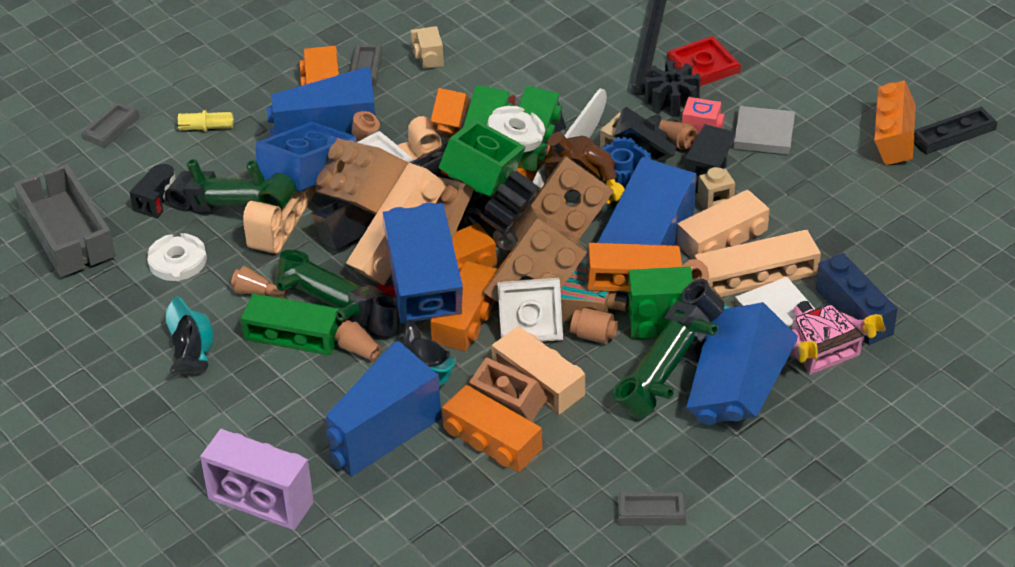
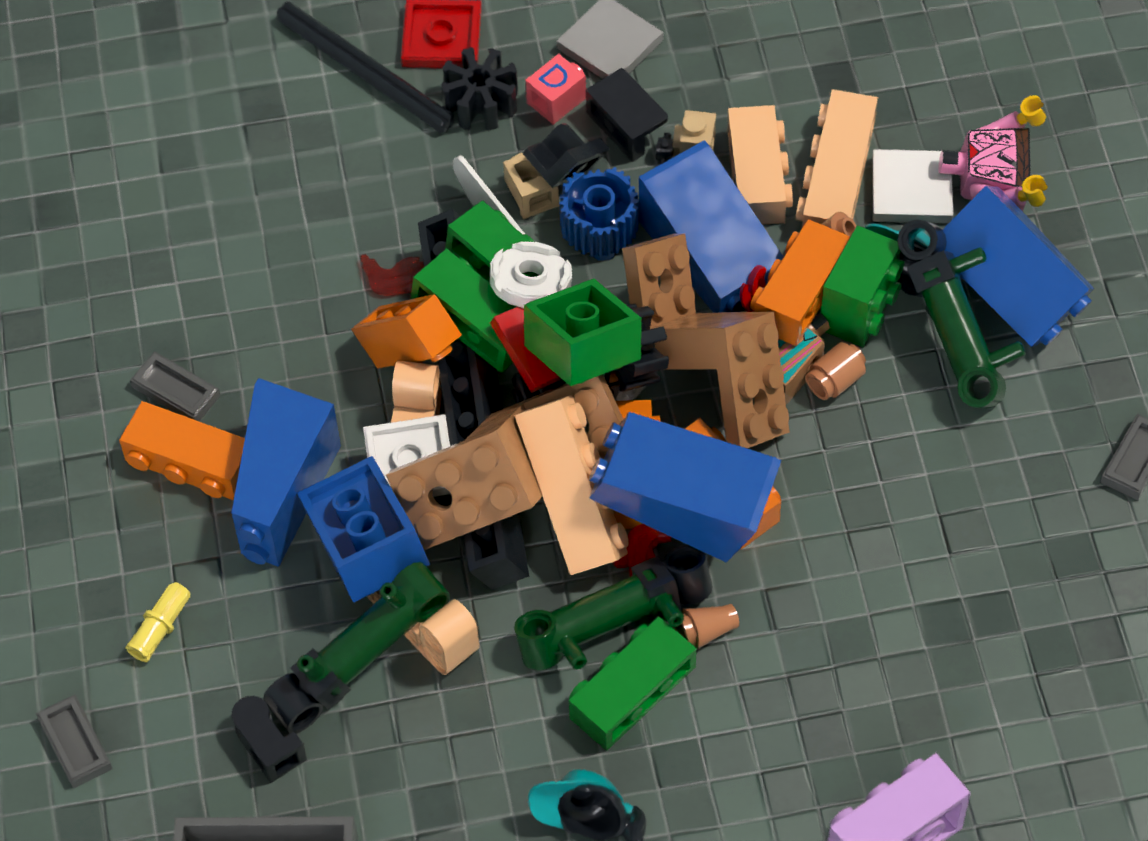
camera: 60 degrees left, 15 degrees up
white tile [147,233,207,281] -> none
nougat cone [231,265,288,299] -> none
blue slope [326,341,442,477] -> none
nougat cone [351,111,380,142] -> none
black hair [404,319,456,387] -> none
tan brick [411,26,444,70] -> none
orange brick [442,385,542,473] -> none
nougat brick [469,357,548,422] -> none
light nougat brick [492,326,585,415] -> none
white tile [497,278,563,342] -> none
reddish brown torso [544,132,624,204] -> none
nougat cone [659,119,698,150] -> none
dark blue brick [816,253,898,346] -> none

